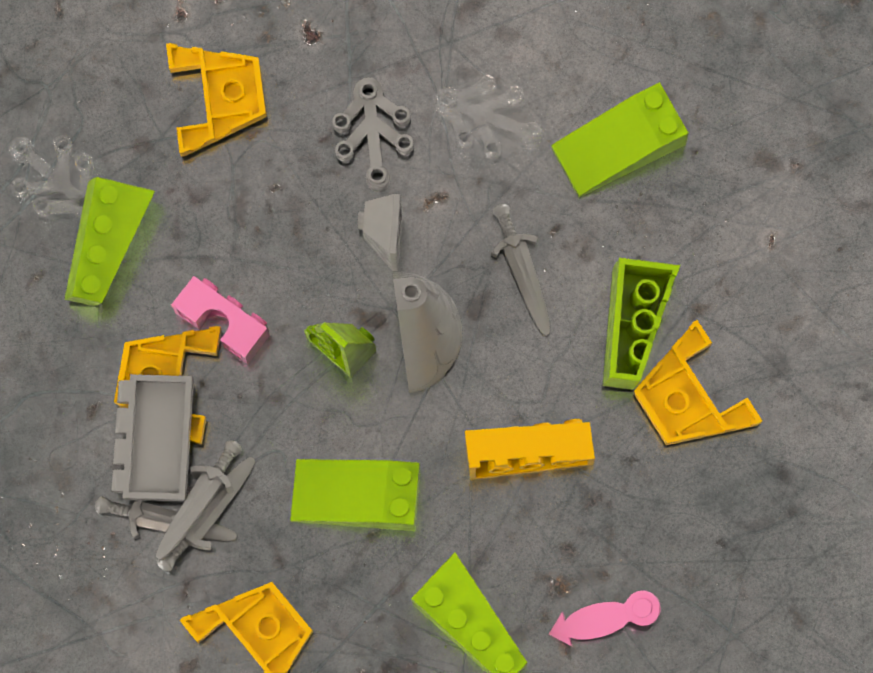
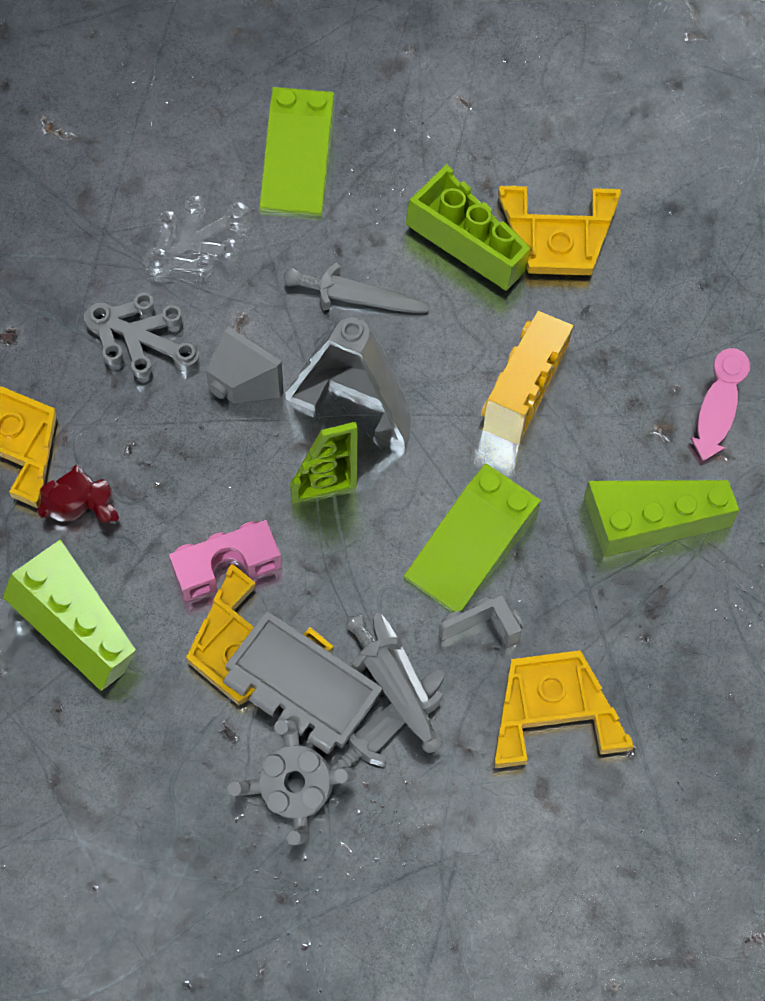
camera: 65 degrees left, 10 degrees down
none -> dark red animal [37,465,119,523]
none -> light grey plate [227,720,356,846]
none -> light grey bracket [439,595,523,648]

